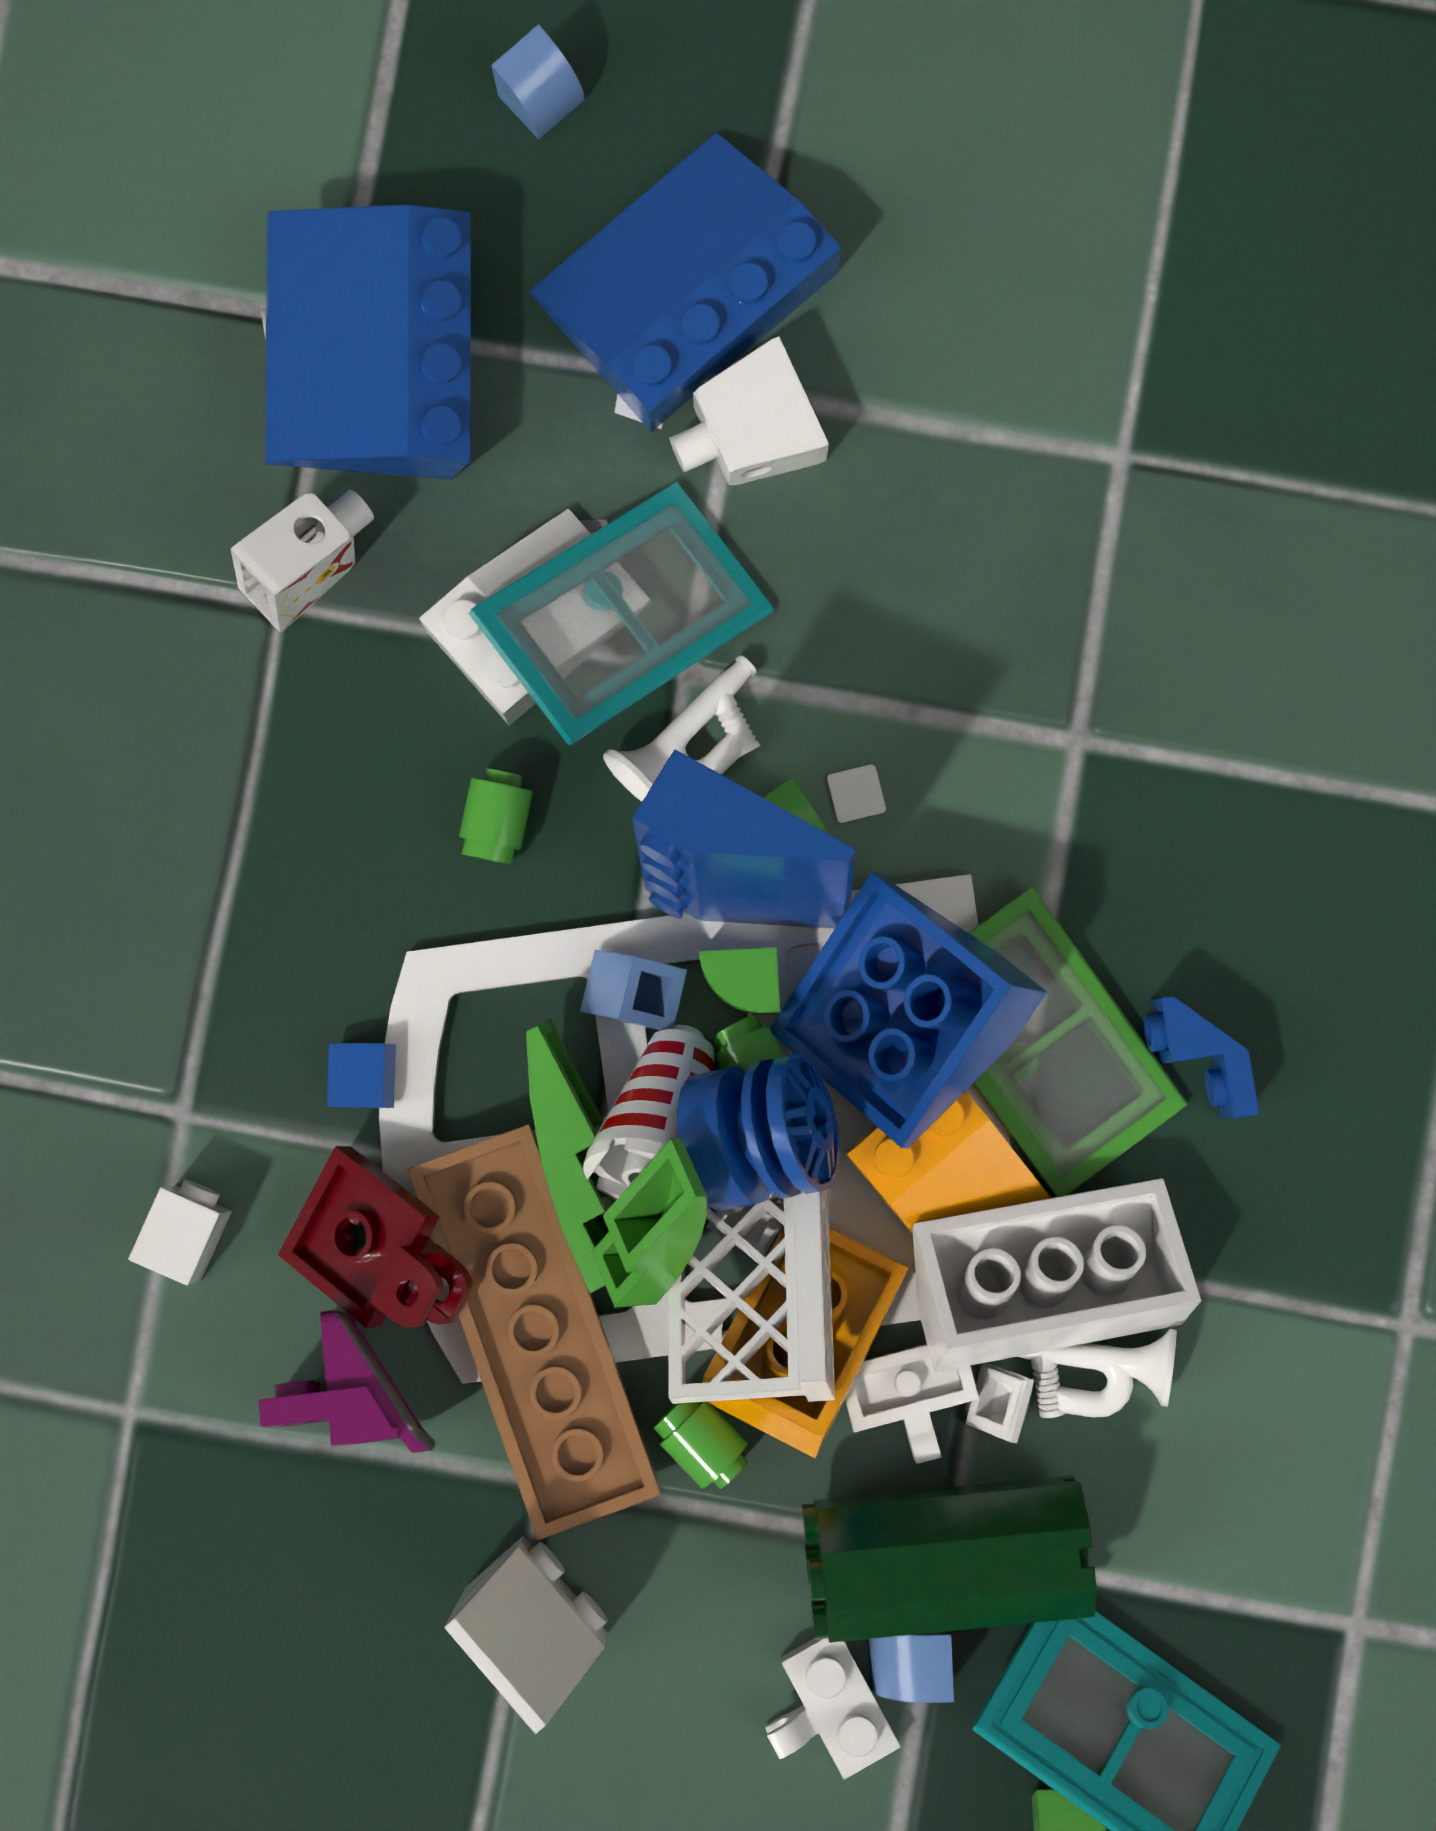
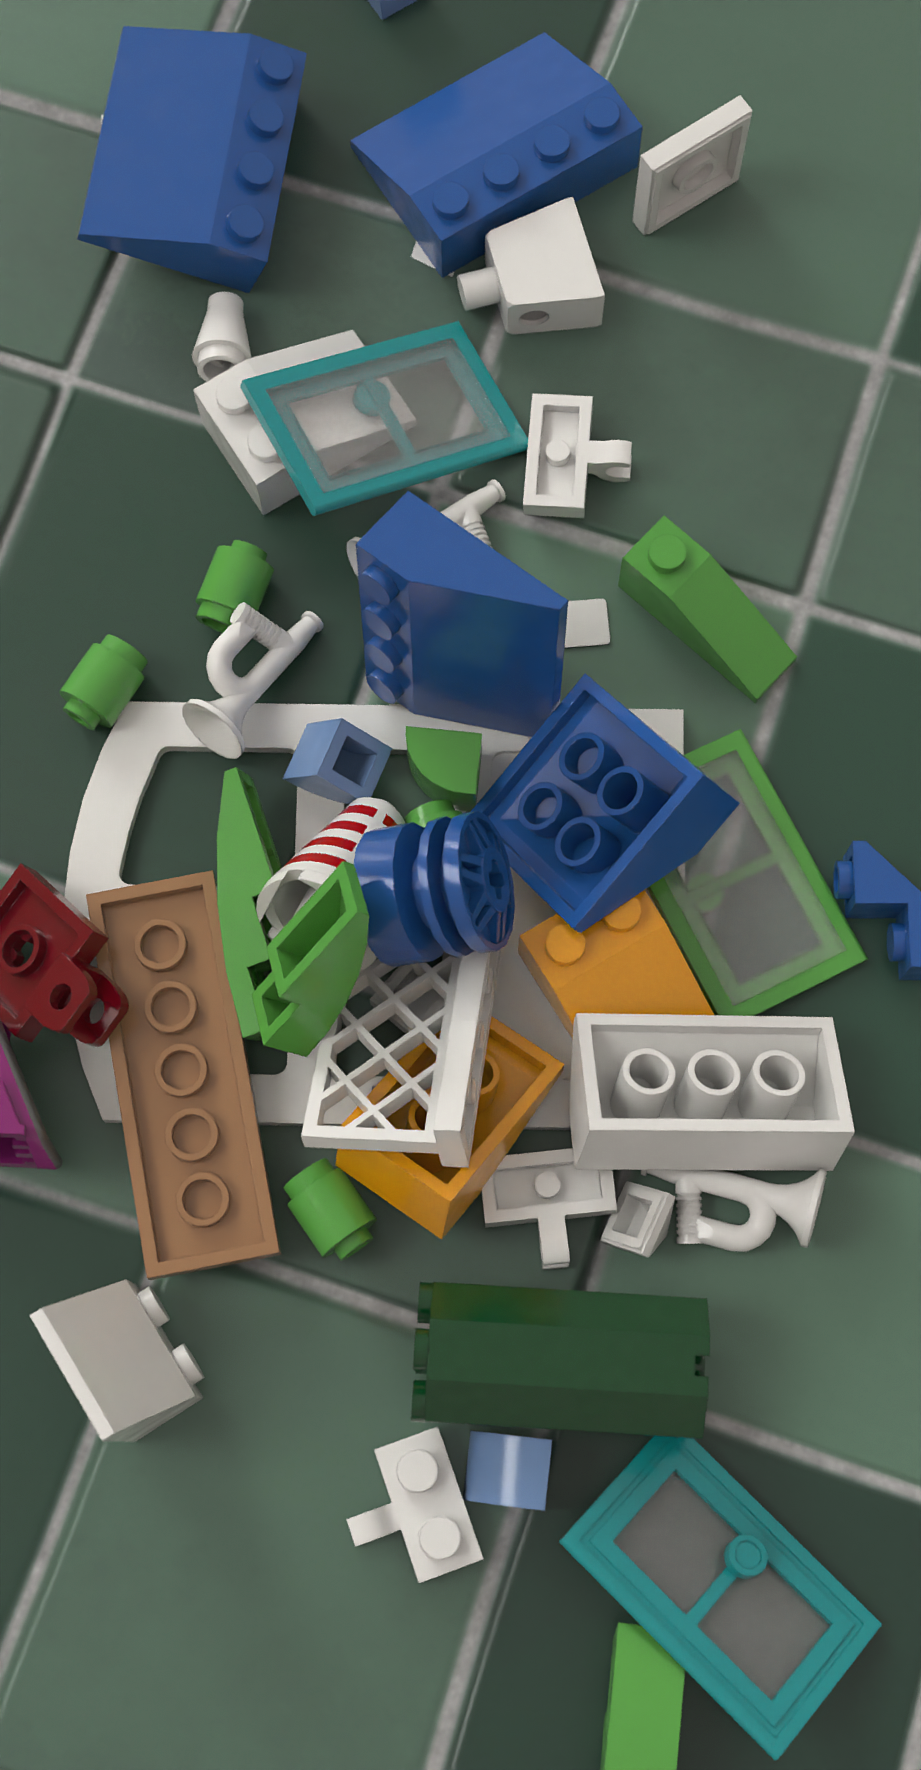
camera: 10 degrees right, 10 degrees down
white torso [231,489,374,633] -> none
blue tile [327,1043,396,1108] -> none
none -> bright green brick [59,634,148,730]
none -> white piece [182,602,324,759]
none -> white cone [192,292,252,381]
none -> white plate [523,393,632,518]
none -> bright green slope [618,515,797,703]
none -> white tile [632,95,753,236]

